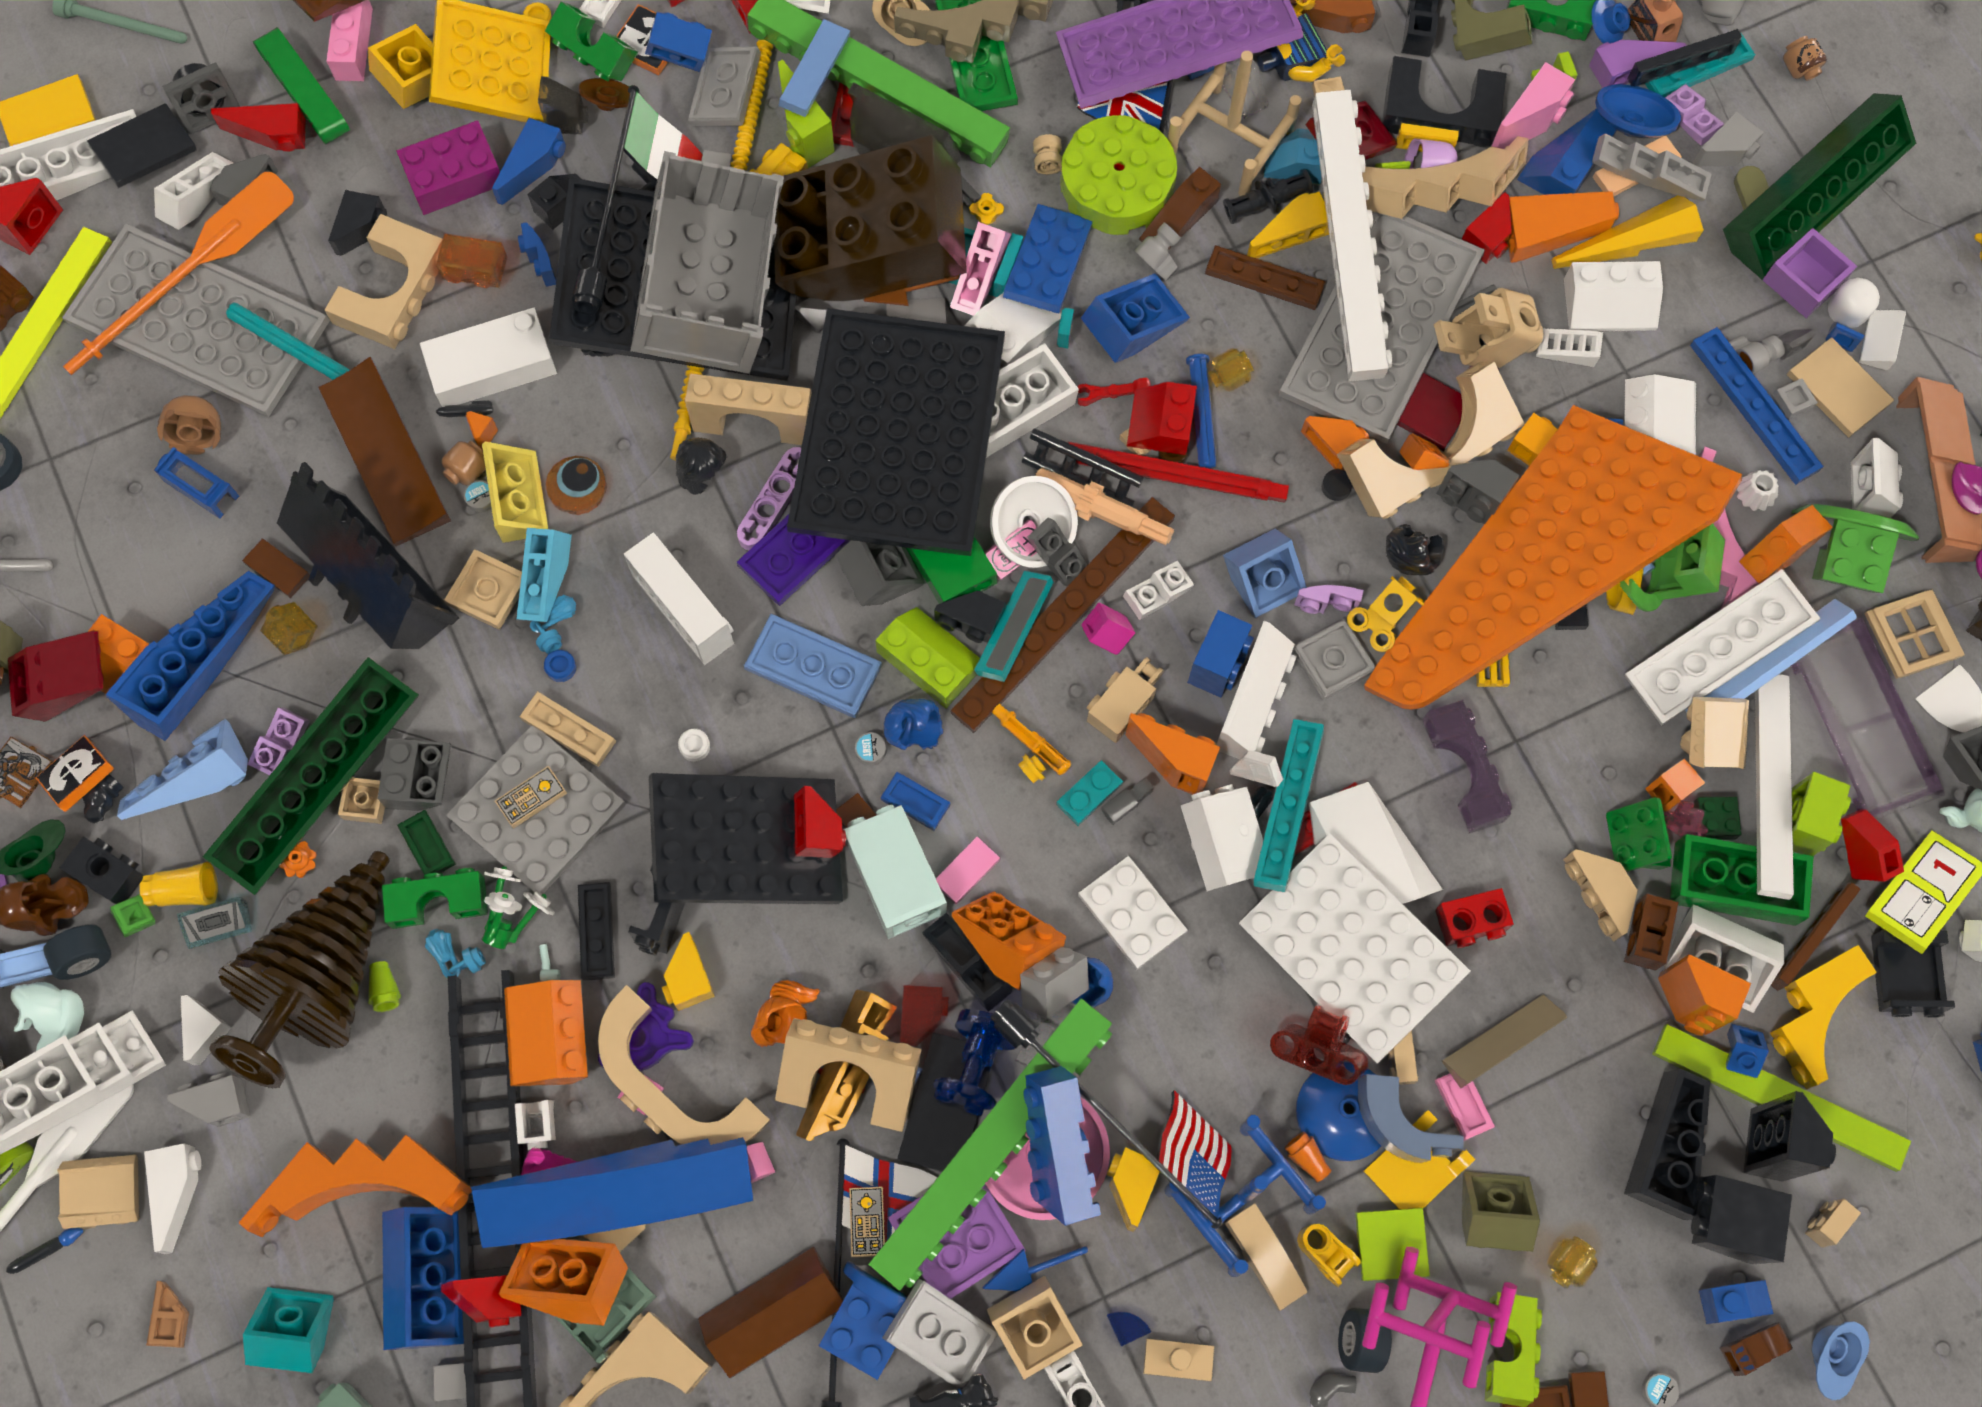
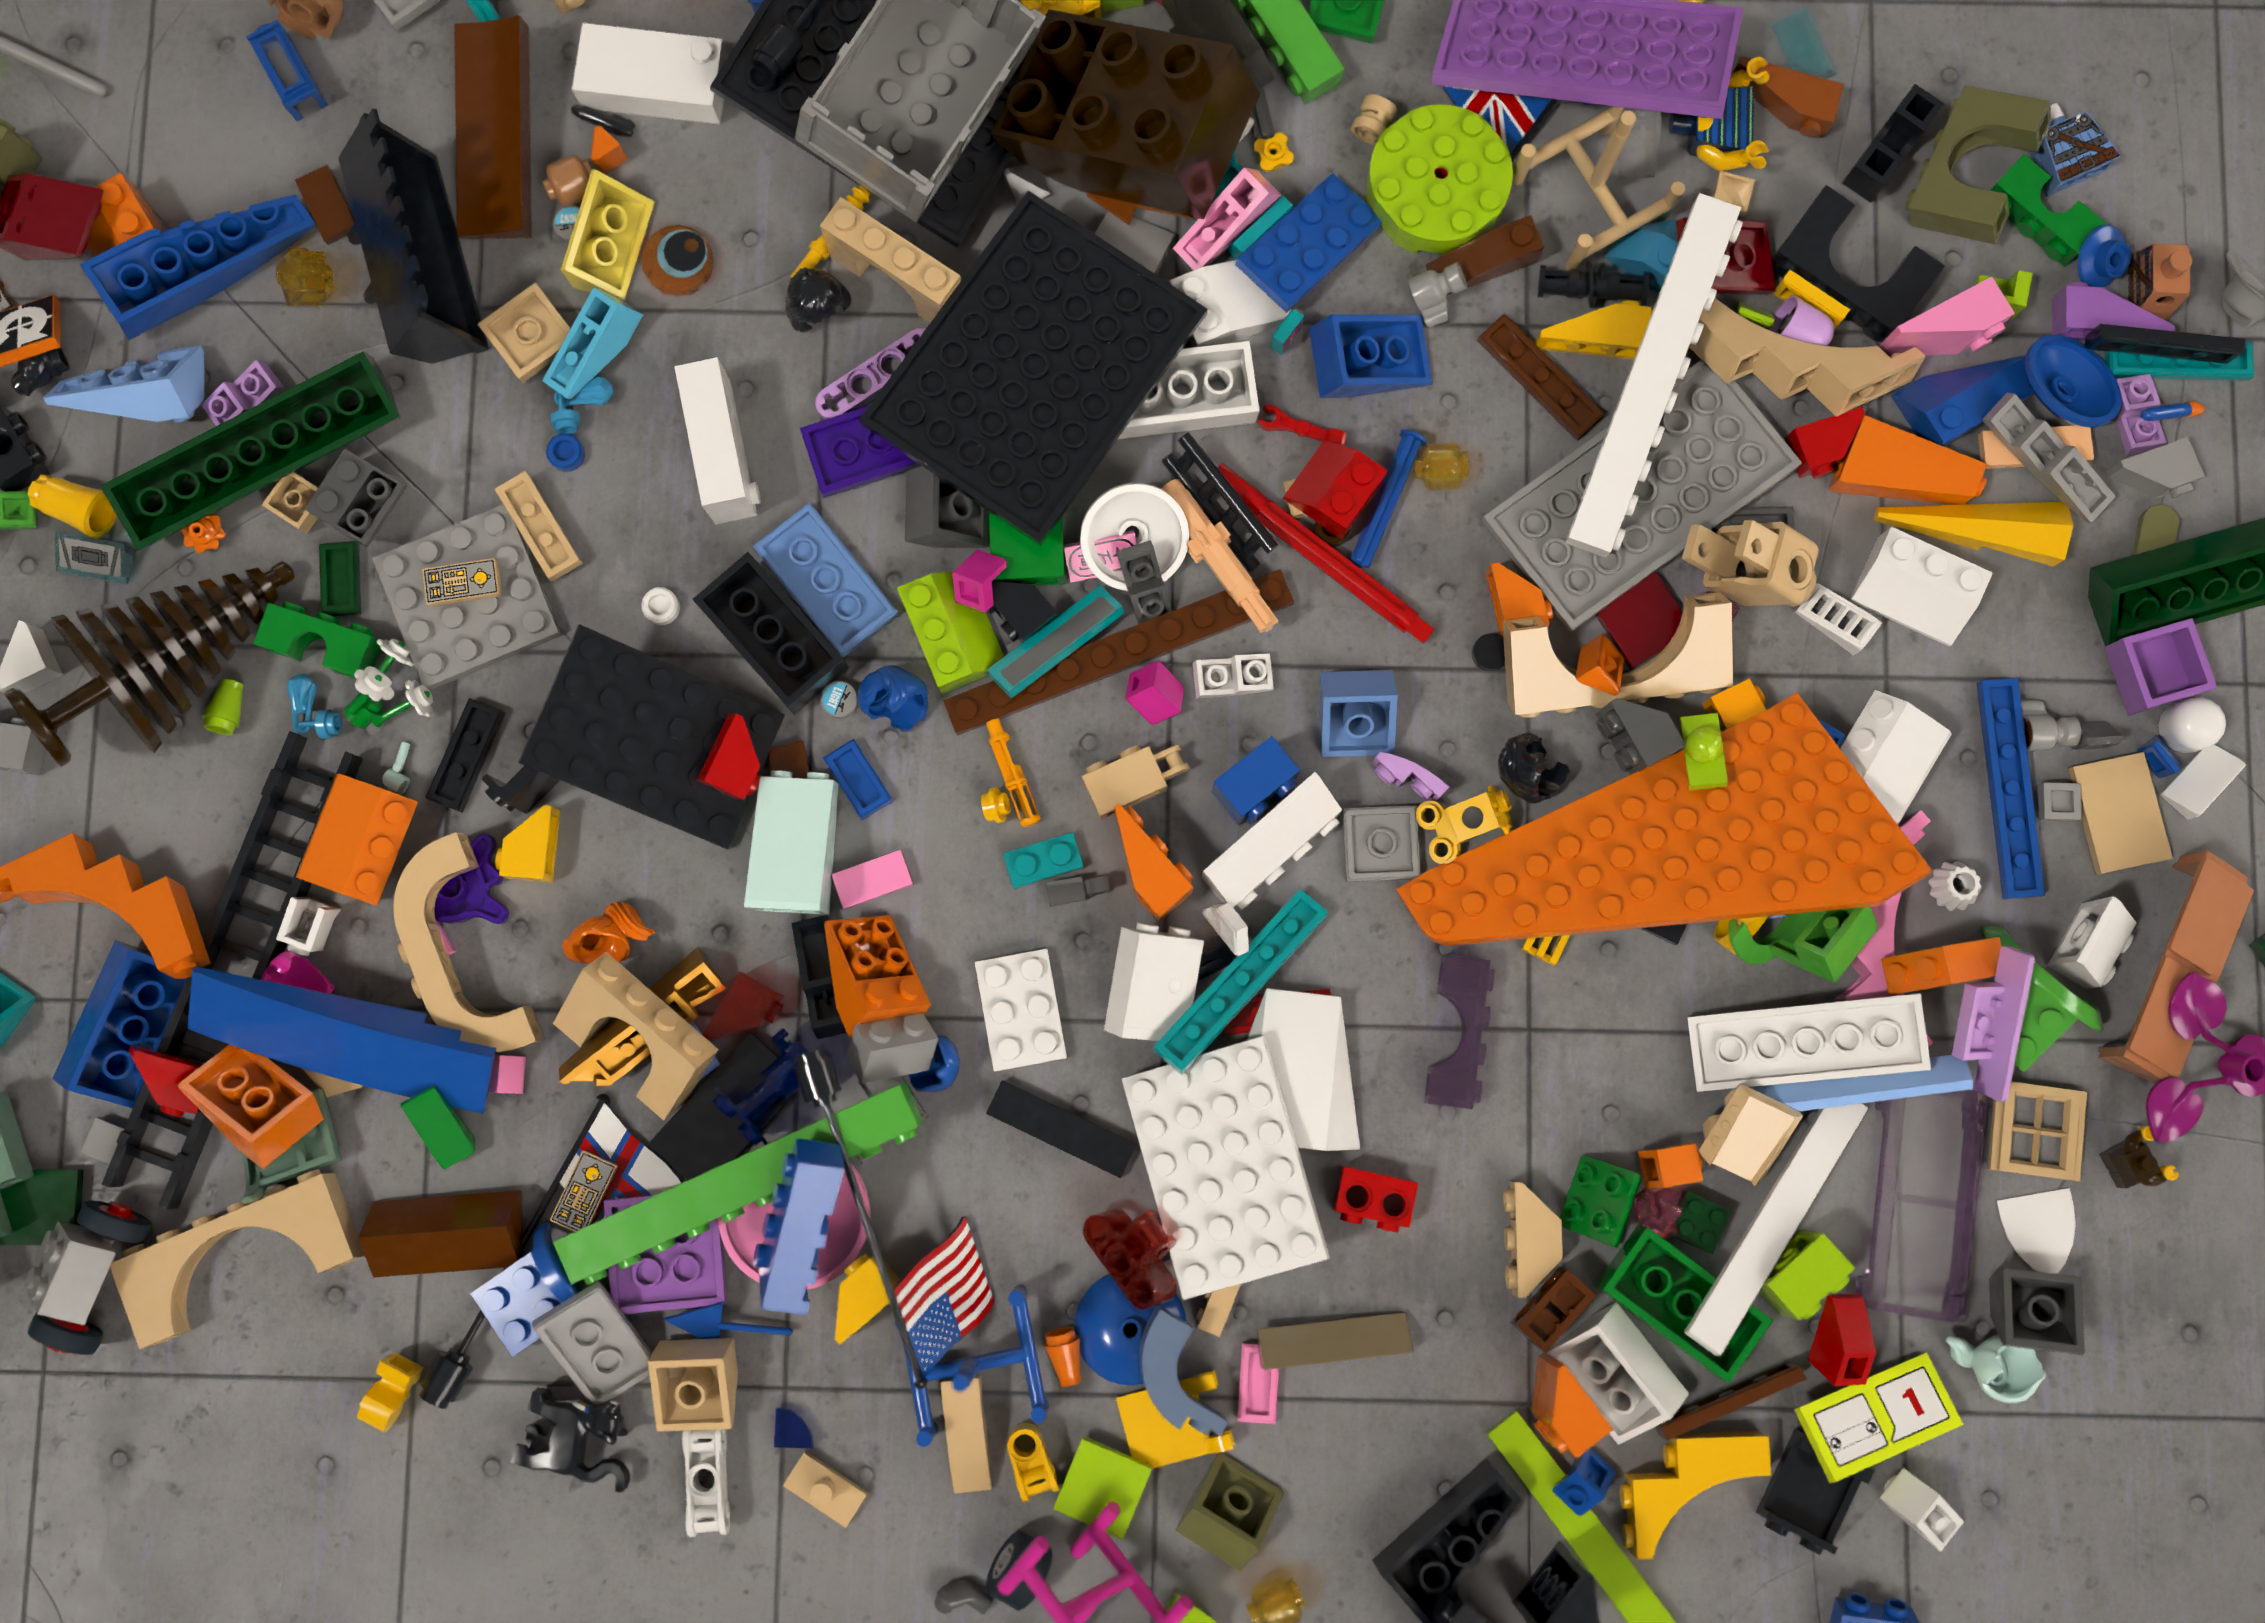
camera: 30 degrees right, 10 degrees up
none -> green slope [400,1085,476,1169]
none -> black brick [692,552,849,715]
none -> dark pink panel [952,549,1007,613]
none -> black tile [986,1080,1136,1178]
none -> lime tile [1679,713,1728,791]
none -> lavender bracket [1952,946,2035,1102]
none -> blue piece [2140,401,2205,421]

